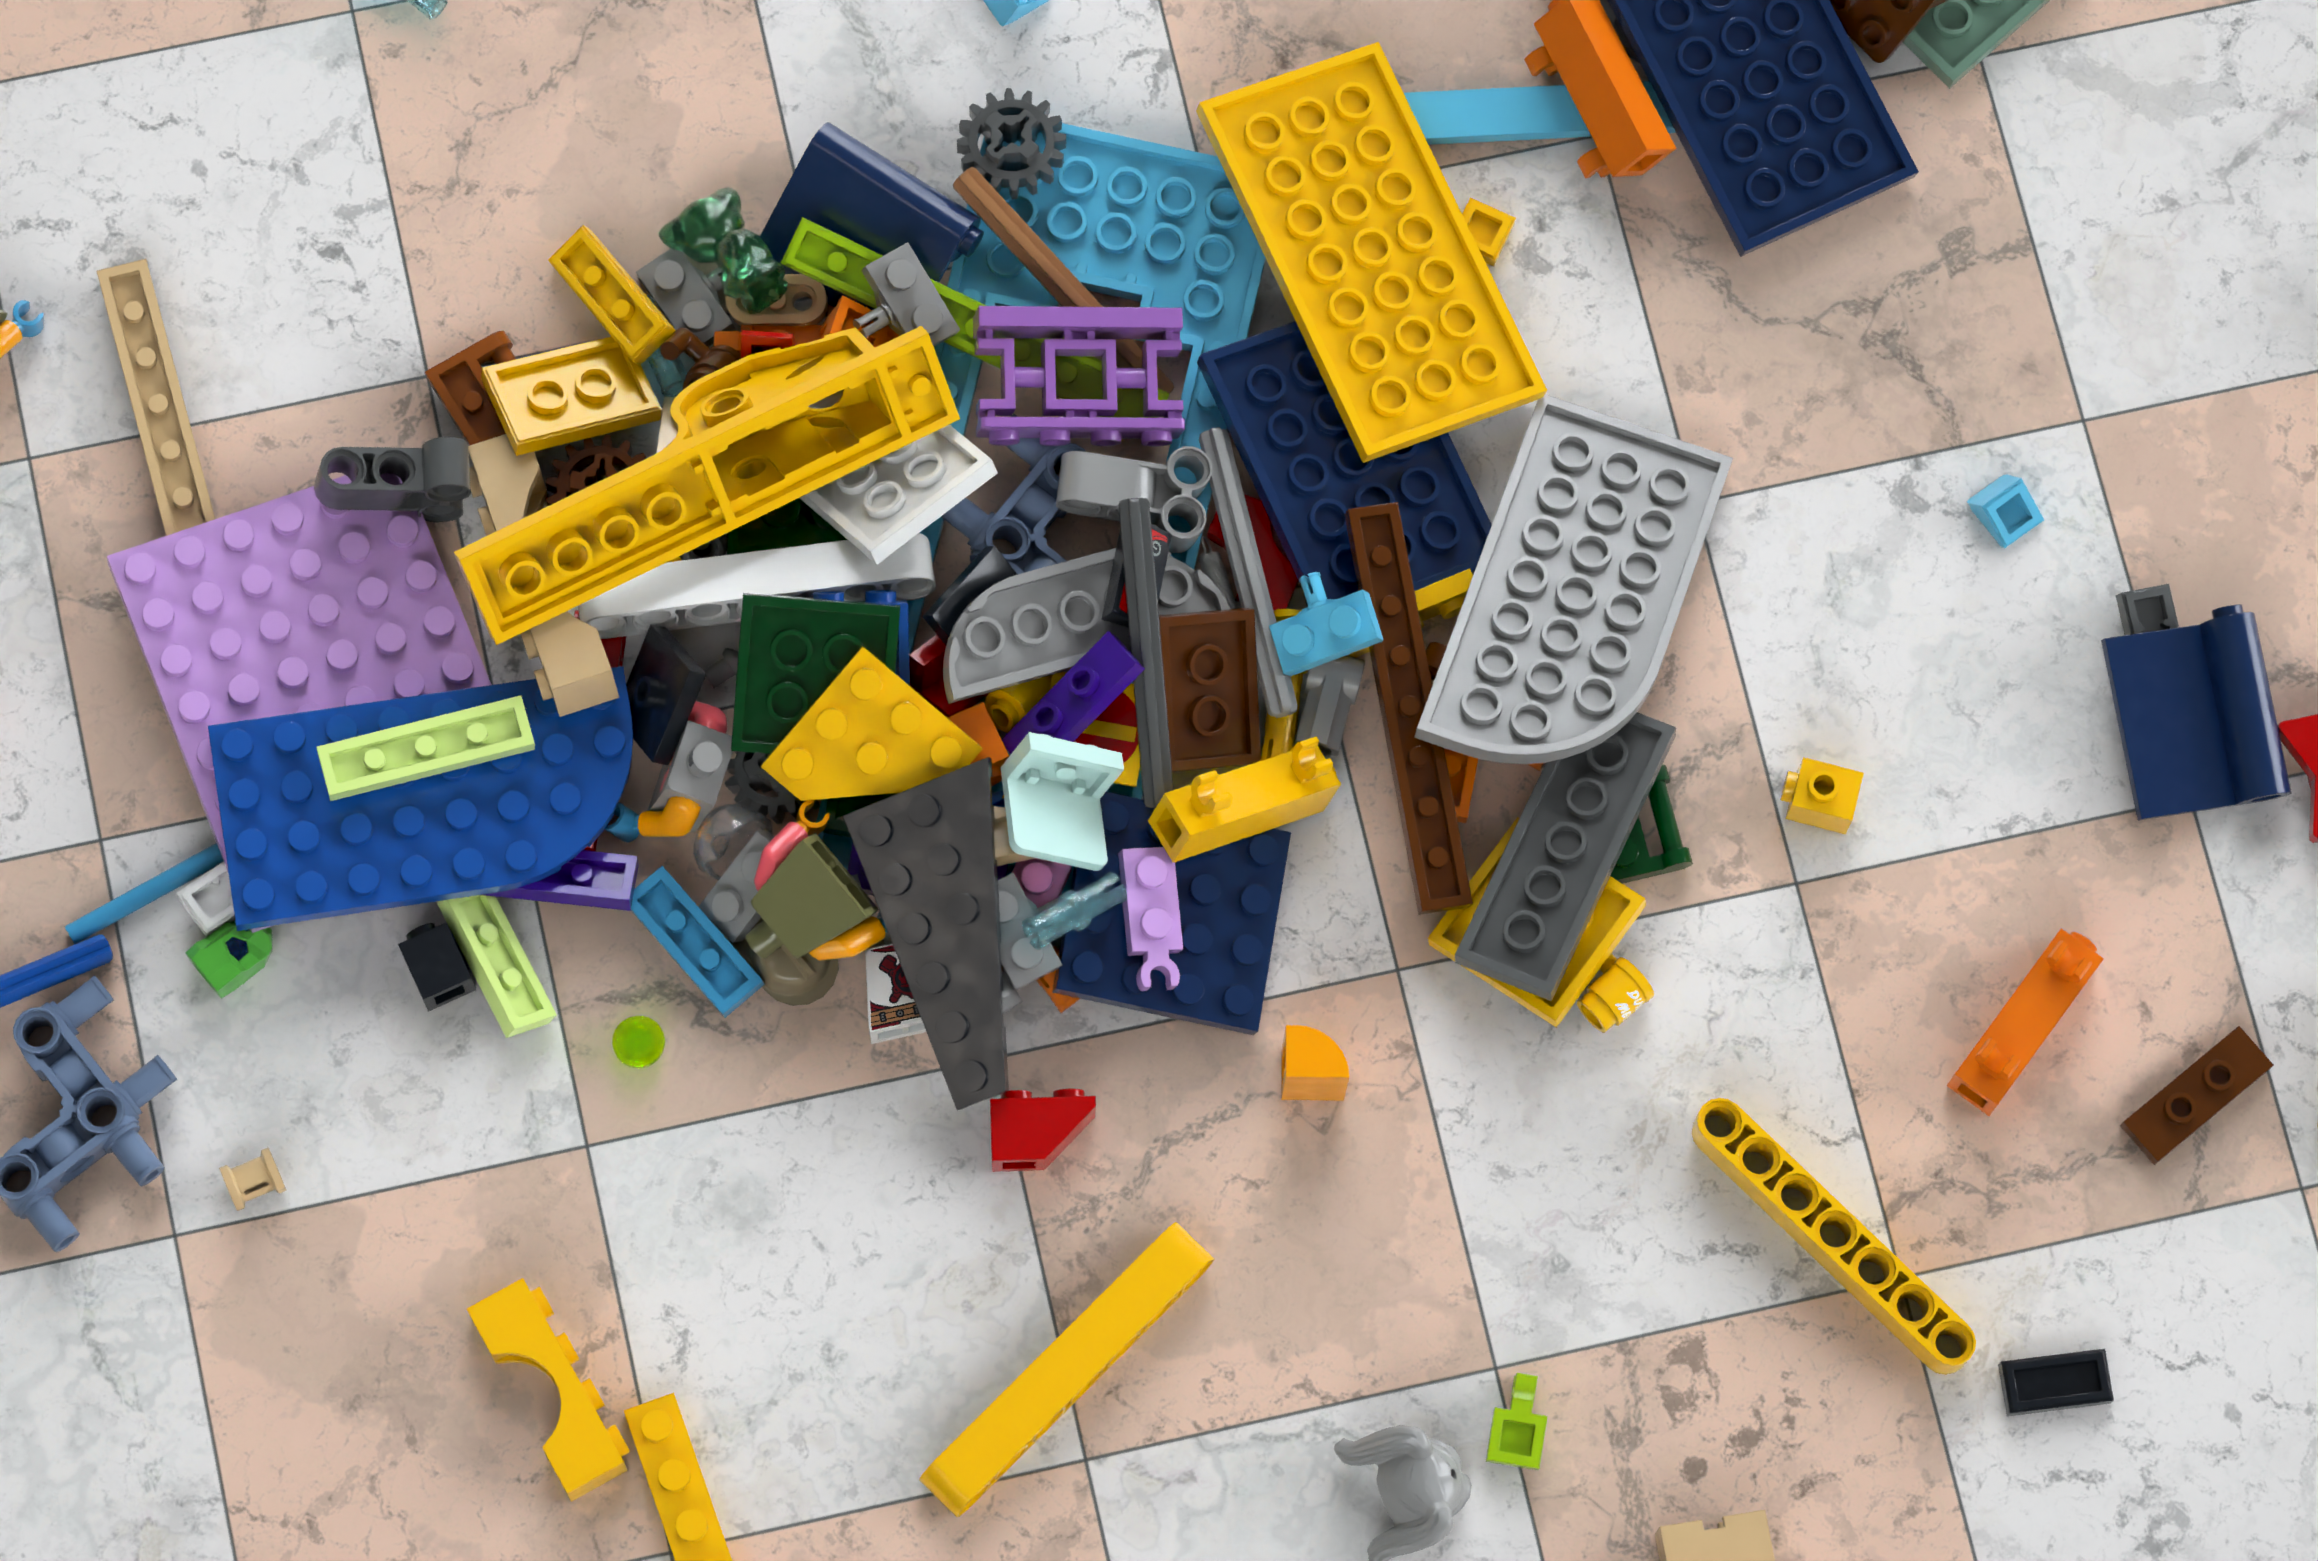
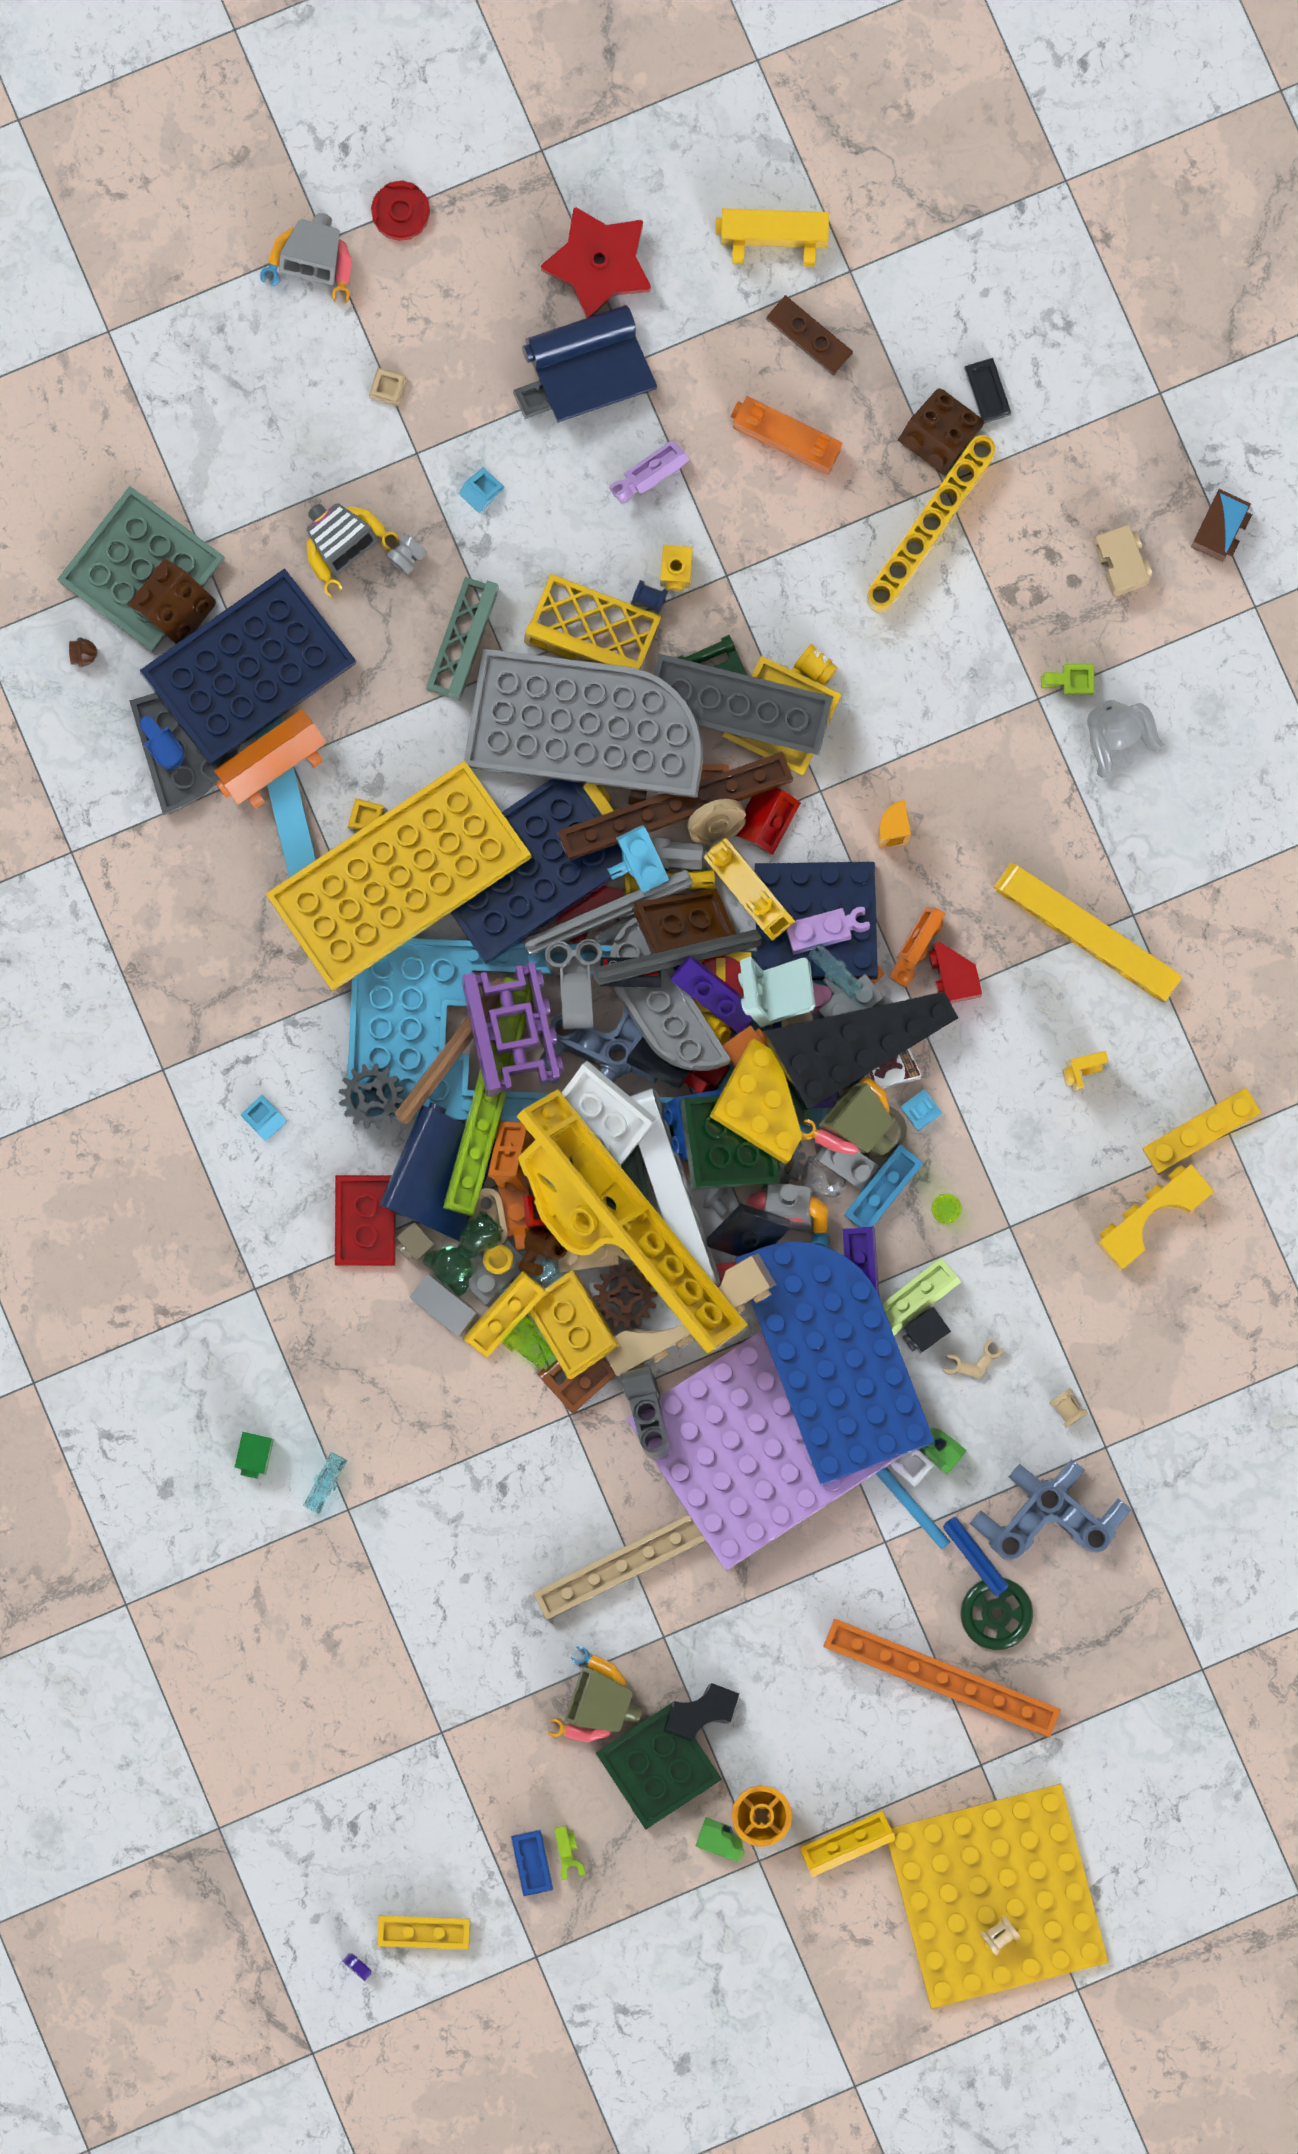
camera: 95 degrees left, 10 degrees up
yellowish green plate [316,695,535,801] -> none
light grey plate [853,242,960,347] -> none
none -> torso [306,503,399,597]
none -> red tile [335,1175,396,1266]
none -> tan tile [369,368,406,406]
none -> light grey wheel [385,534,427,575]
none -> dark tan plate [396,1222,435,1262]
none -> light grey slope [410,1274,479,1337]
none -> sand green fence [426,577,499,701]
none -> yellow tile [483,1244,513,1275]
none -> clear neon green plate [501,1316,553,1369]
none -> yellow fence [524,574,662,670]
none -> lavender plate [609,440,689,504]
none -> dark blue bush [631,580,668,615]
none -> tan tile [687,799,746,845]
none -> red panel [735,788,801,855]
none -> orange hinge [888,907,945,987]
none -> reddish brown bracket [898,388,984,476]
none -> medium azure tile [900,1089,942,1131]
none -> tan arm [943,1339,1003,1378]
none -> yellow bracket [1062,1051,1109,1091]

